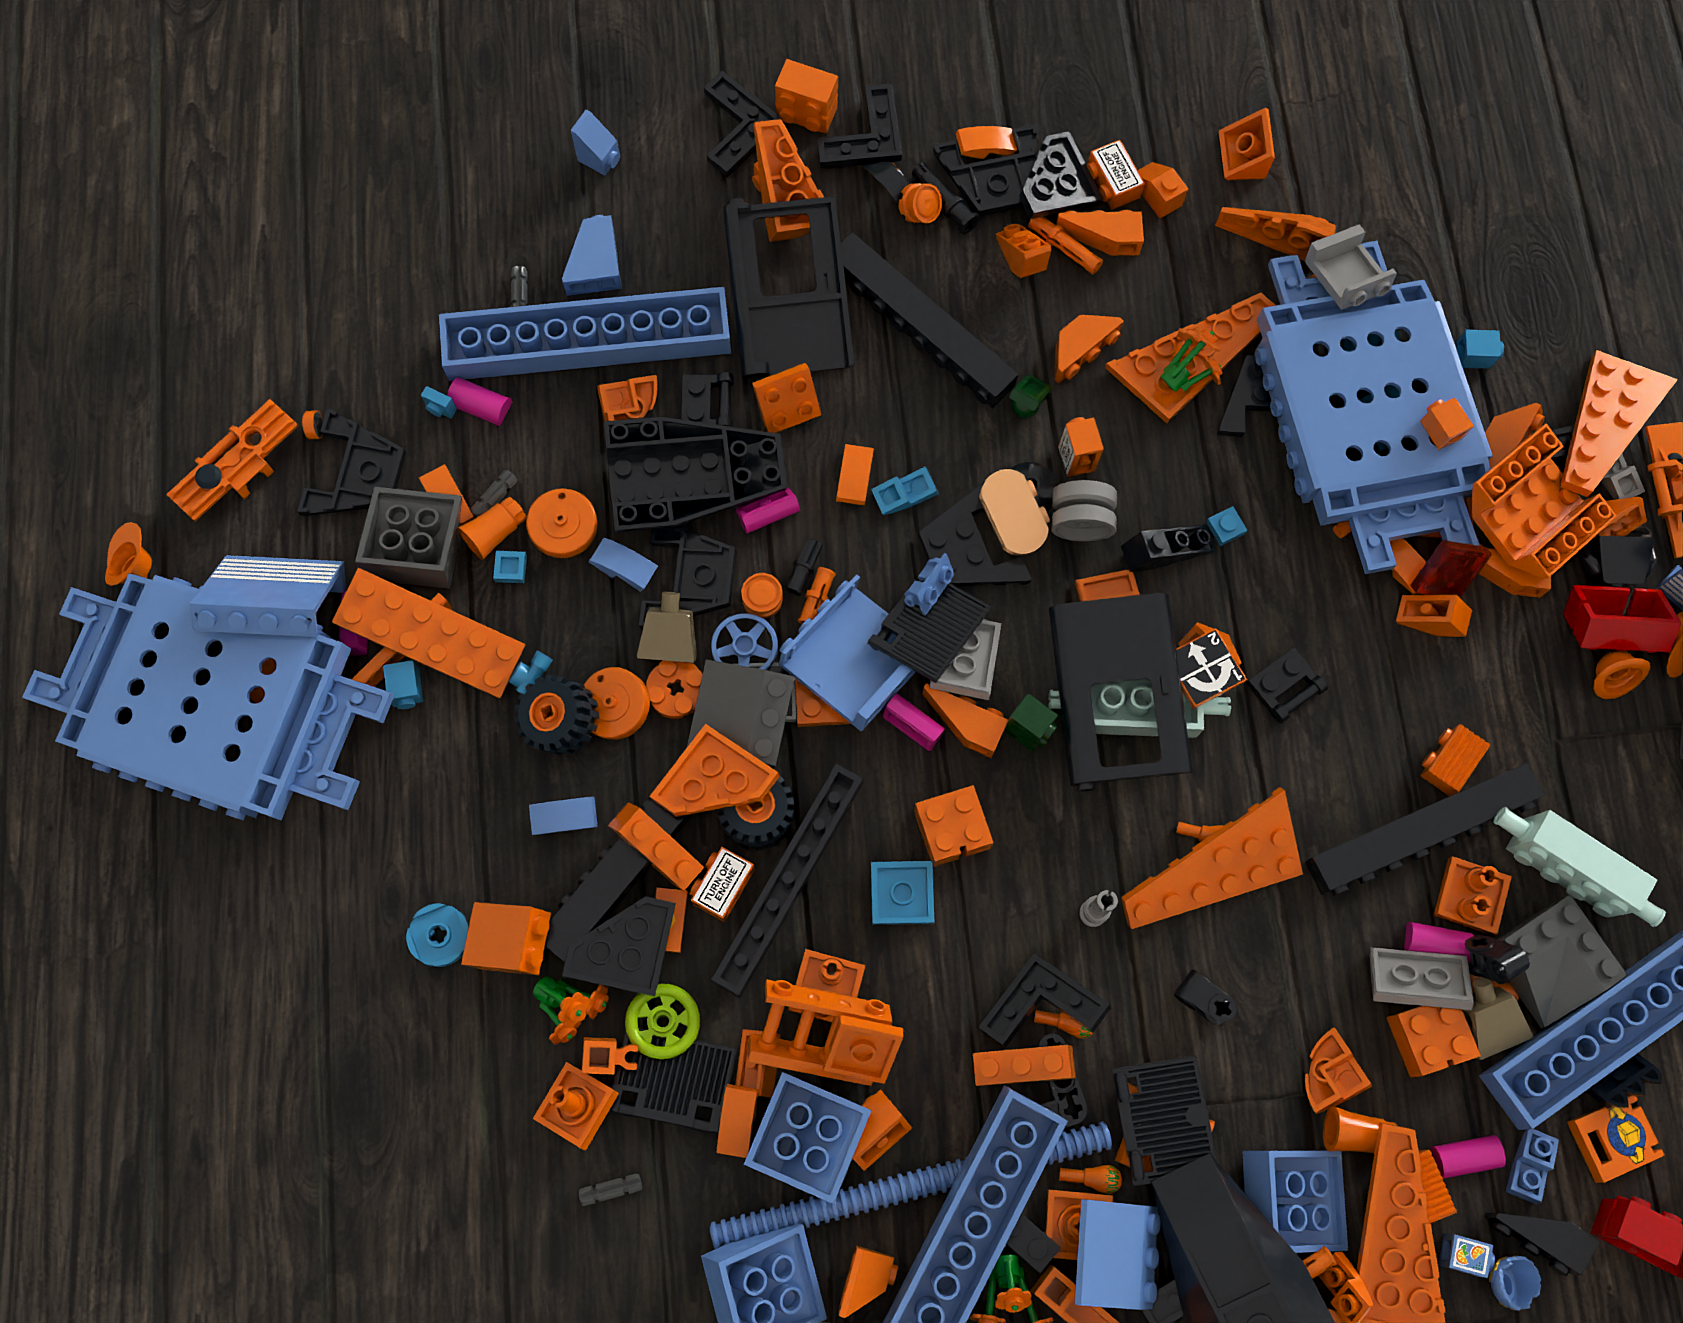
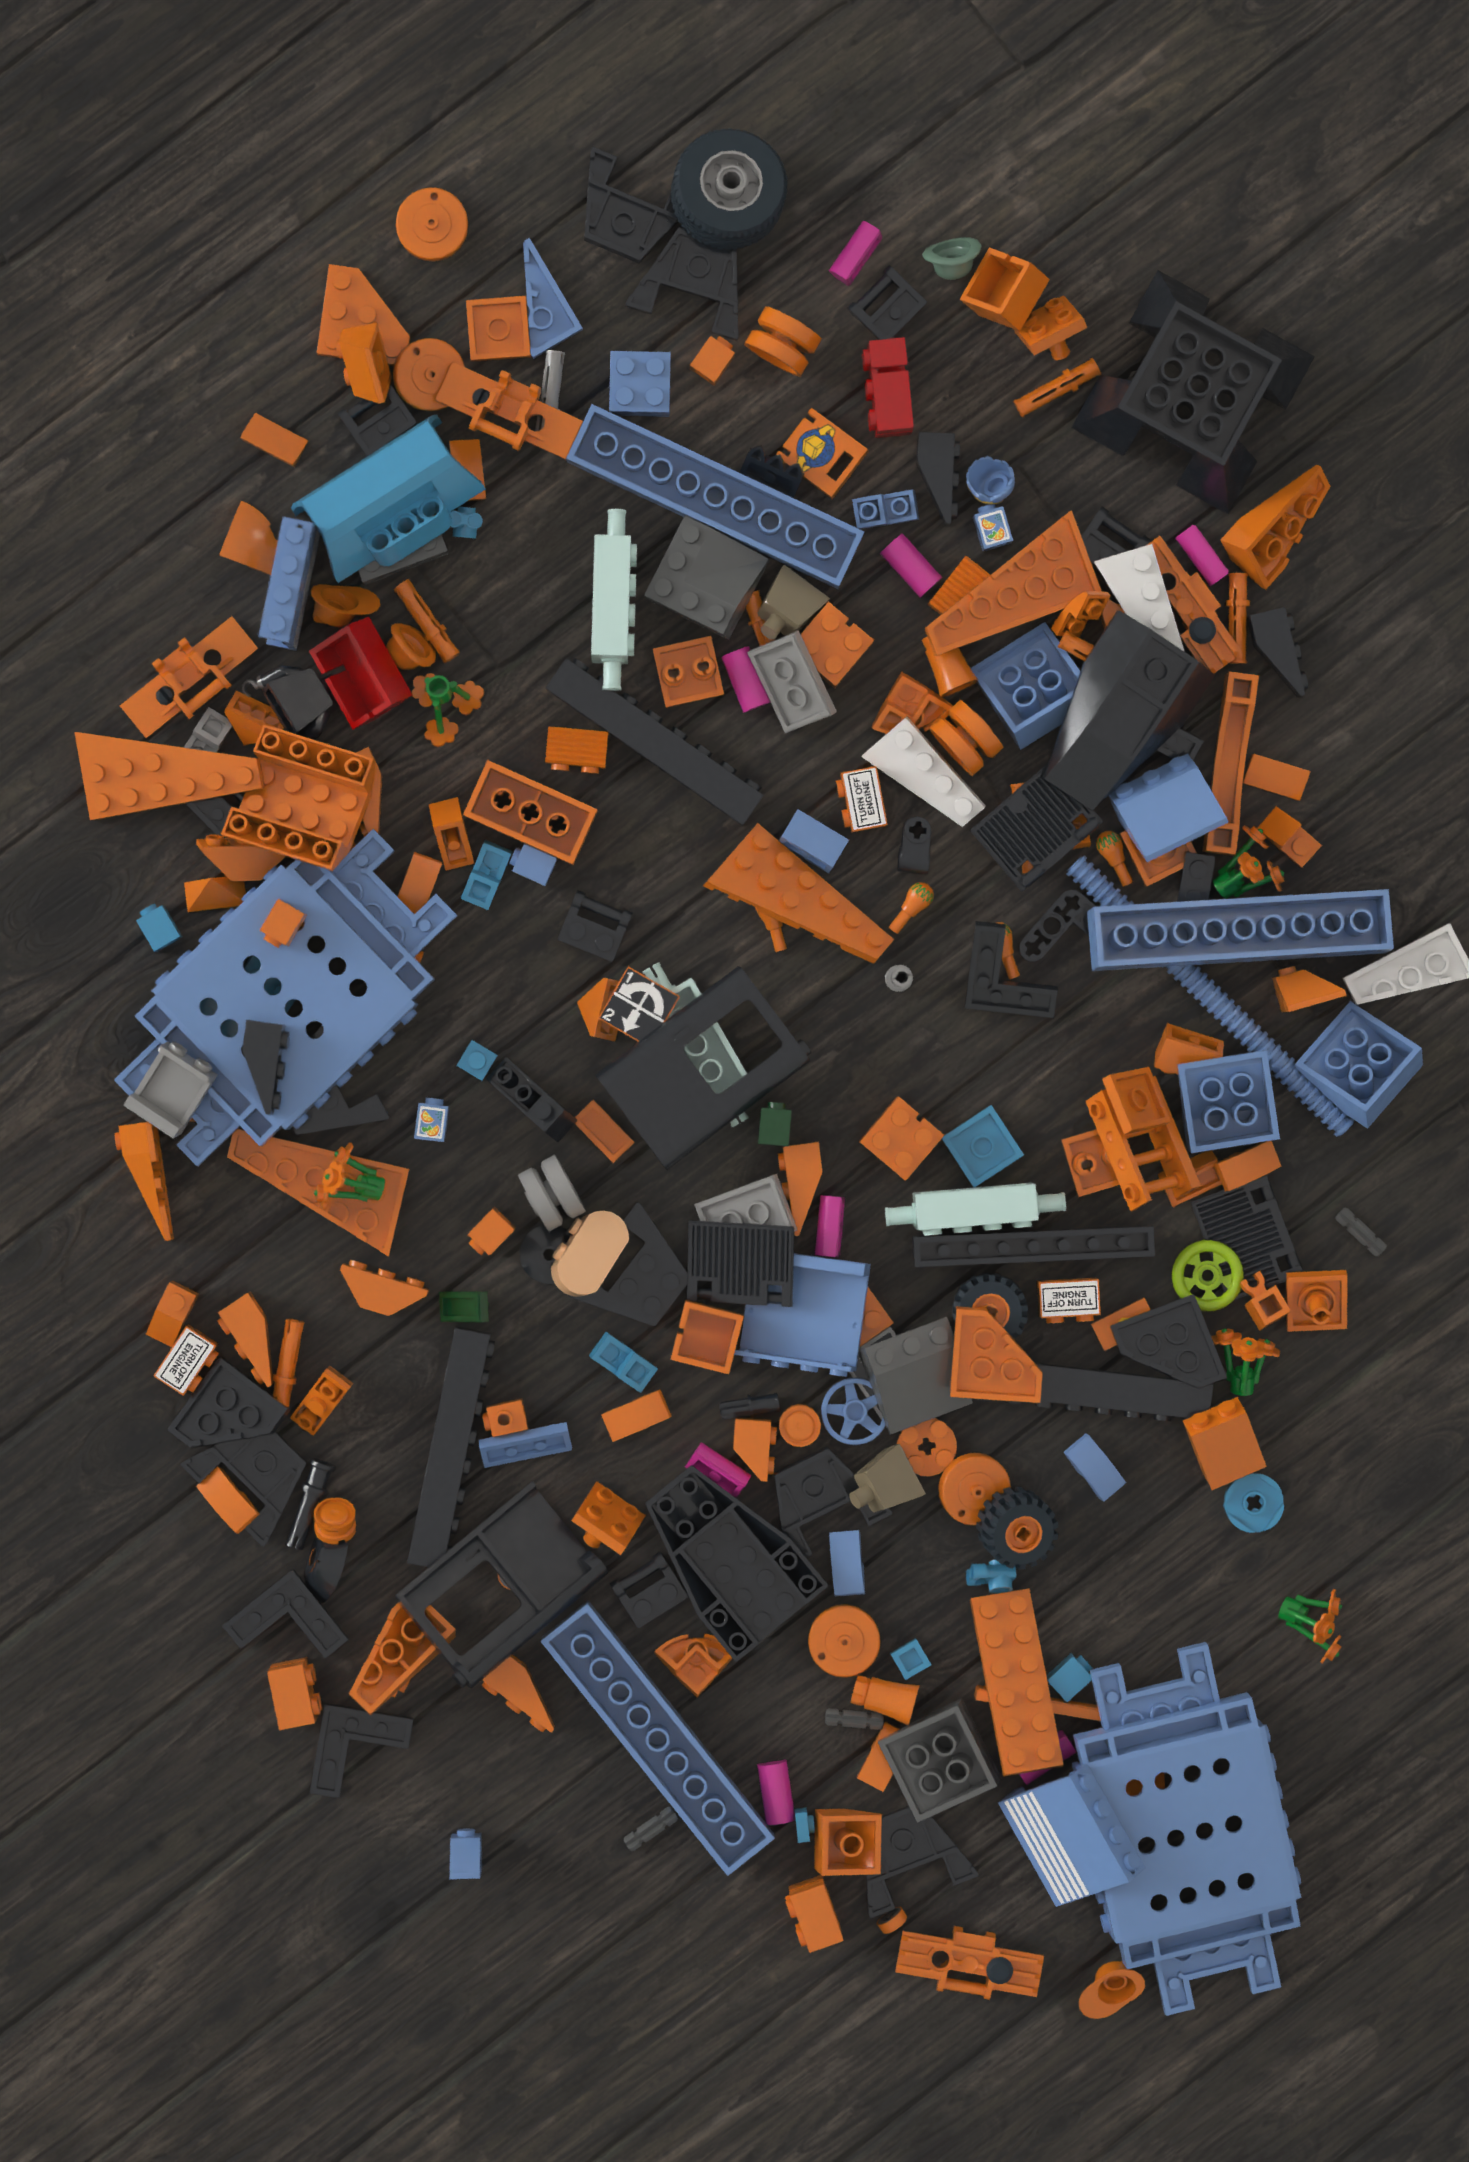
camera: 120 degrees left, 15 degrees up
medium blue slope [562,215,622,296] -> none
orange arch [608,802,704,891] -> none
orange pin [798,567,836,624] -> none
medium blue hinge [904,553,955,616] -> none
orange arch [973,1045,1076,1086] -> none
orange slope [1218,107,1275,180] -> none
clear red plate [1410,540,1492,598] -> none
black piece [1465,935,1530,984] -> none
none -> orange slope [184,877,246,912]
none -> black slope [242,1020,290,1115]
none -> orange pin [393,579,460,664]
none -> orange plant [412,673,484,747]
none -> brick [414,1097,450,1142]
none -> dark azure slope [461,840,513,910]
none -> orange brick [463,760,598,865]
none -> medium blue plate [478,1422,572,1468]
none -> orange brick [482,1398,528,1437]
none -> orange slope [482,1654,555,1733]
none -> medium blue brick [509,844,558,887]
none -> orange piece [671,1300,744,1374]
none -> orange slope [733,1417,777,1482]
none -> medium blue hinge [779,809,849,874]
none -> orange piece [785,1875,844,1953]
none -> orange slope [814,1809,882,1876]
none -> brick [836,766,888,833]
none -> white wing [861,716,986,827]
none -> light aqua brick [885,1183,1066,1235]
none -> orange piece [889,882,934,934]
none -> orange wheel [929,700,1004,776]
none -> plant [1278,1589,1342,1664]

